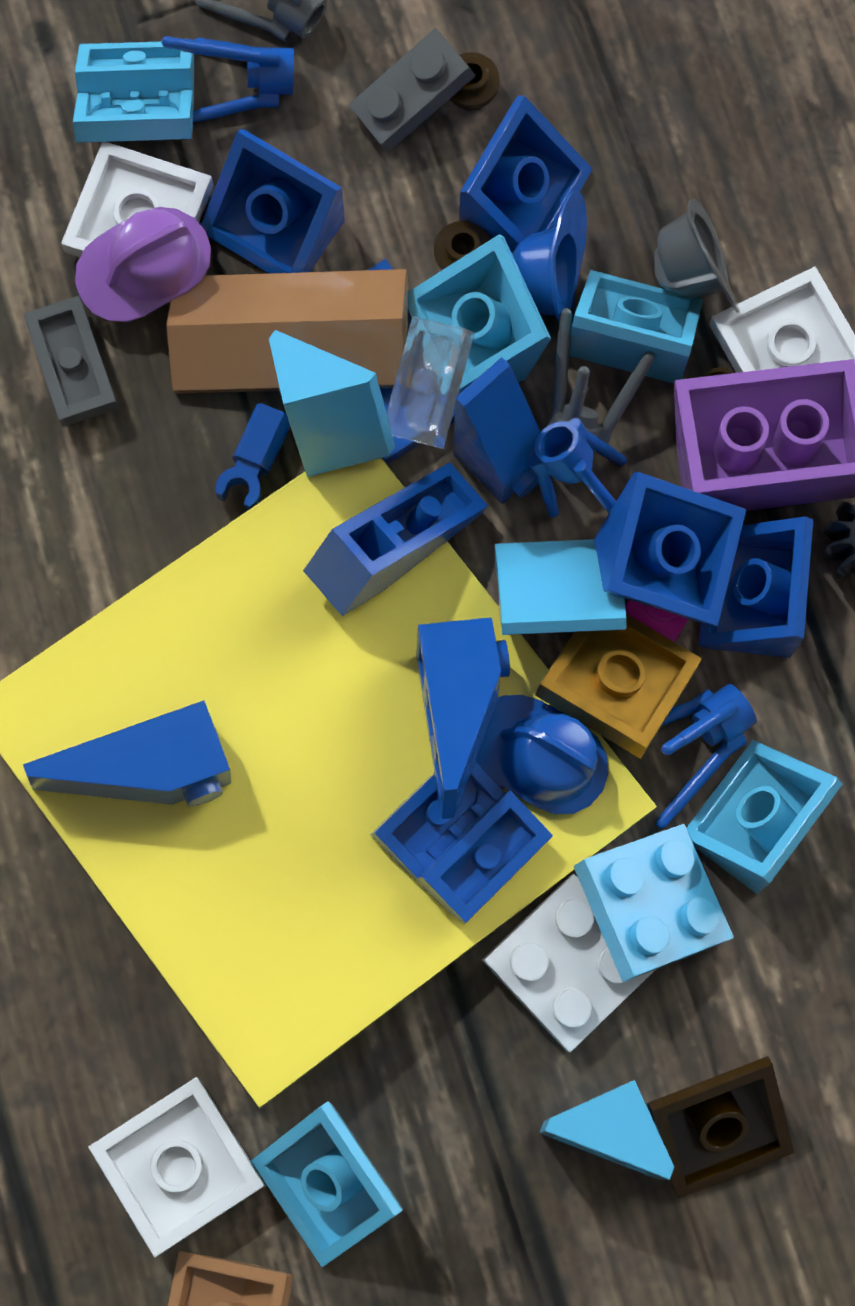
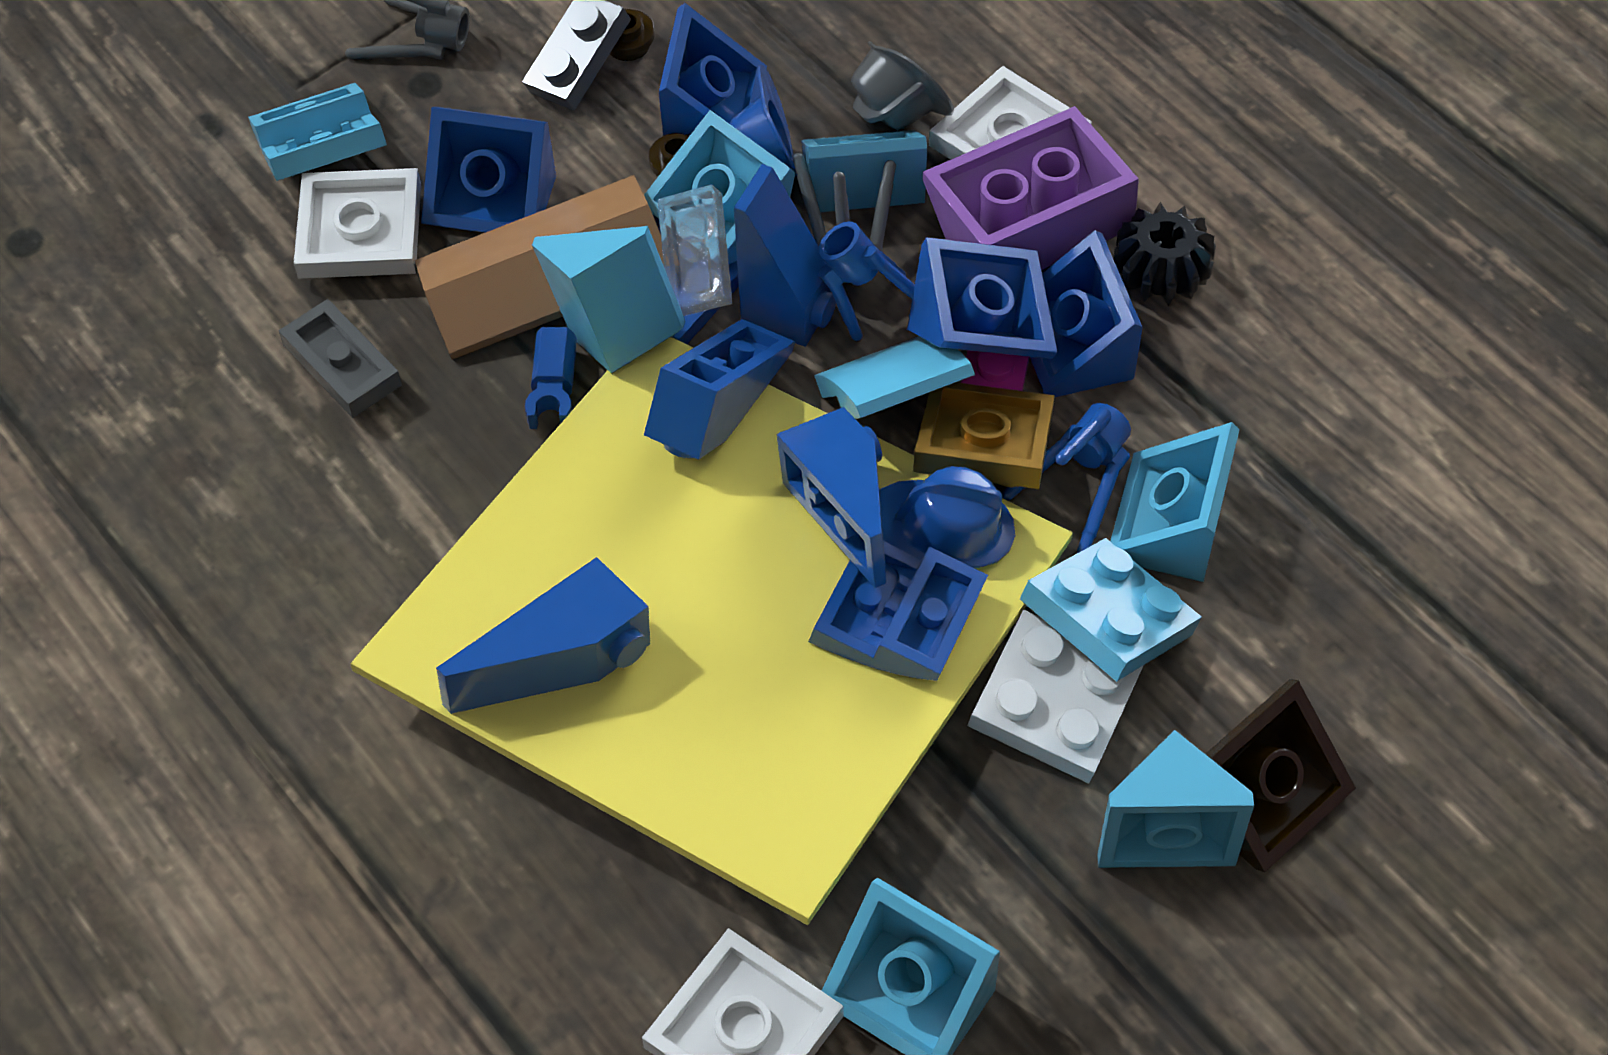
camera: 20 degrees left, 20 degrees down
medium lavender piece [75,207,211,322] -> none
blue plant [161,36,294,123] -> none

